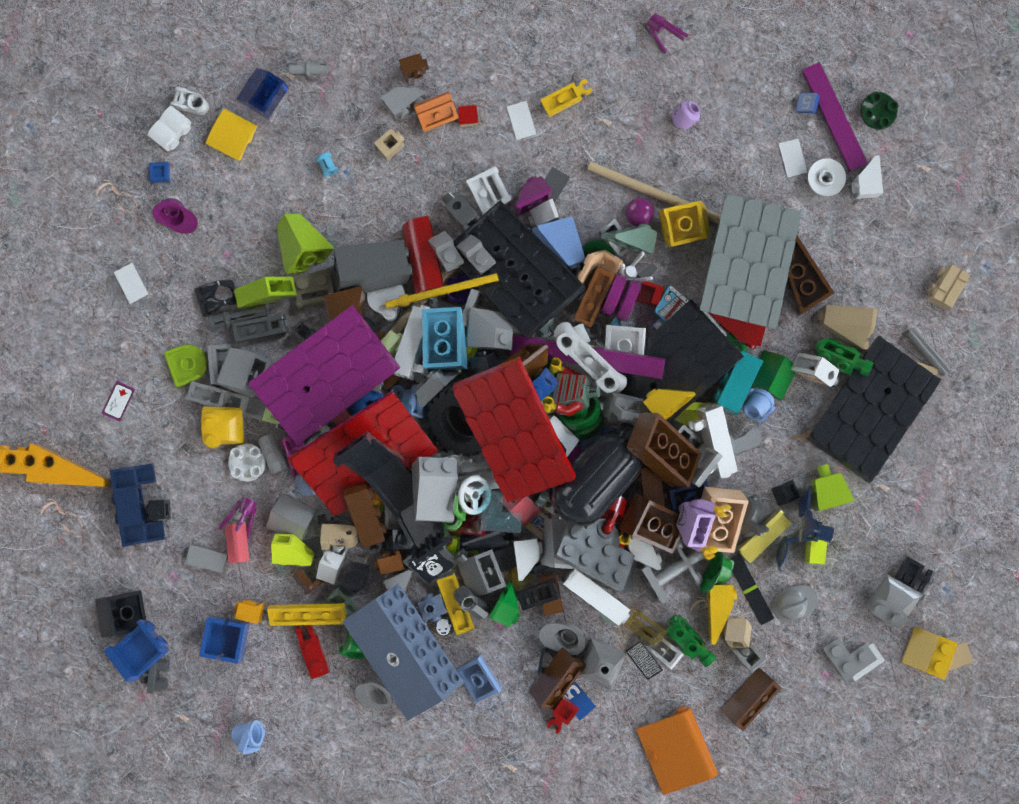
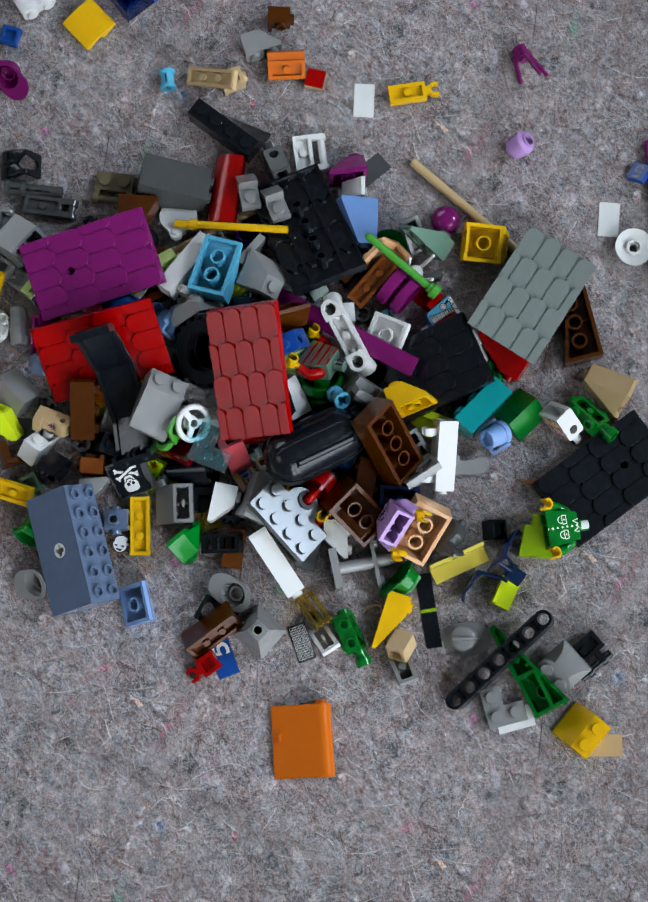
camera: 15 degrees right, 5 degrees down
lime slope [234,277,297,308] -> none
lime slope [276,213,334,274] -> none
dark grey piece [453,586,490,620] -> none
reddish brown panel [721,668,781,731] -> none
none -> tan tile [186,66,238,90]
none -> black wedge [188,98,271,164]
none -> medium azure bush [326,385,351,409]
none -> bright green piece [365,233,442,300]
none -> black beam [445,610,554,710]
none -> green wedge [489,625,569,718]
none -> green torso [539,498,589,560]

